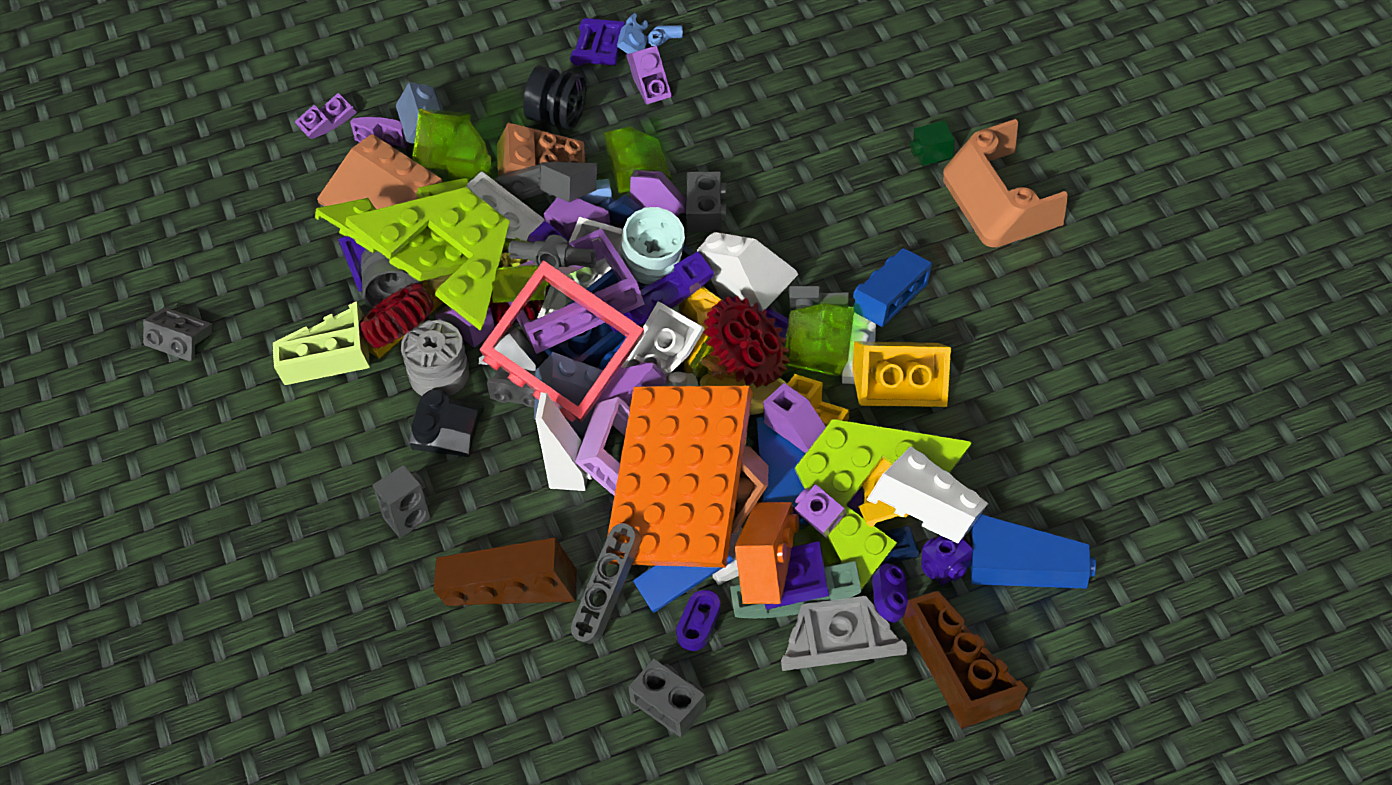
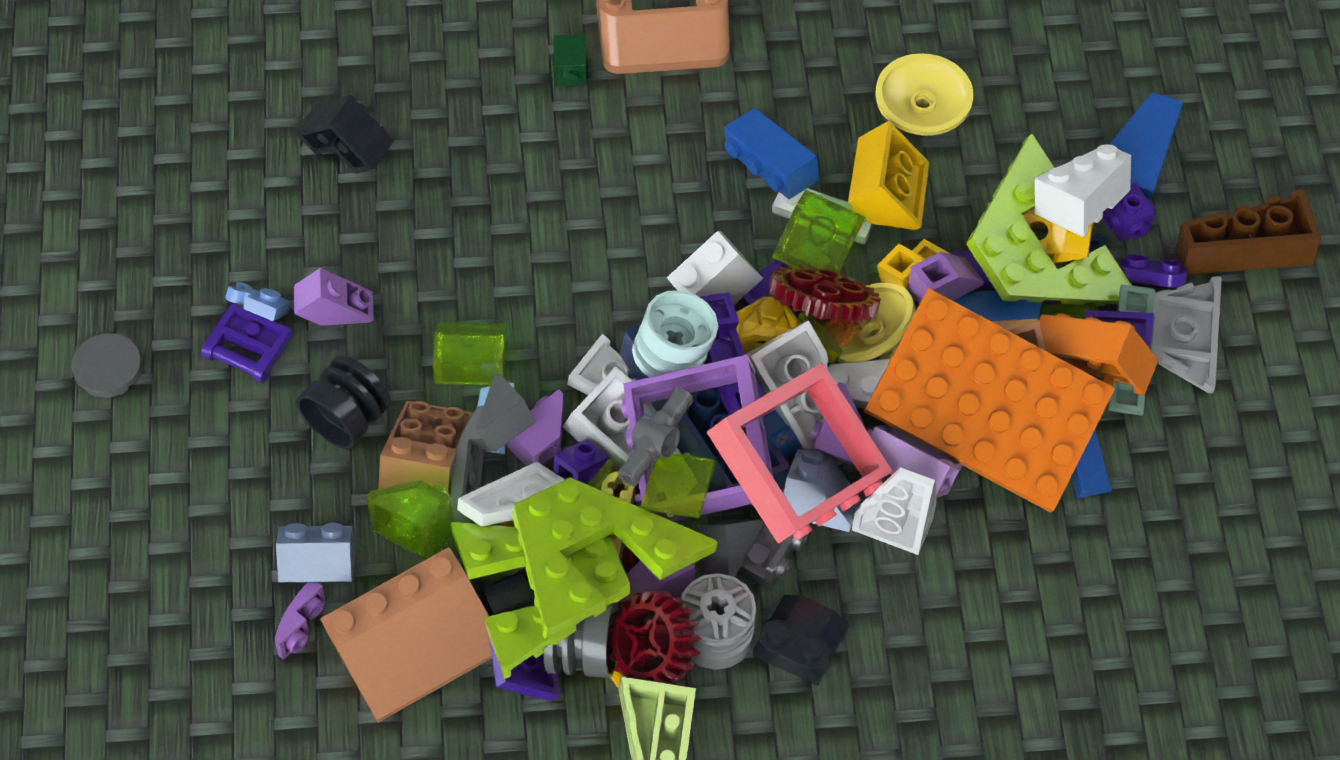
camera: 80 degrees left, 5 degrees up
medium lavender slope [295,93,357,139] -> none
dark grey brick [372,465,430,538] -> none
clear neon green slope [412,108,471,170] -> none
reddish brown wedge [433,537,577,606] -> none
dark grey beam [571,523,641,644] -> none
dark blue slope [597,195,643,226] -> none
dark grey brick [628,659,706,738] -> none
medium lavender slope [630,170,687,216] -> none
medium blue arm [647,25,683,47] -> none
dark purple plate [676,590,721,651] -> none
dark grey brick [686,171,727,232] -> none
dark grey plate [789,286,848,315] -> none
medium lavender brick [795,484,847,537] -> none
none -> black brick [294,95,394,174]
none -> light yellow dish [875,53,973,136]

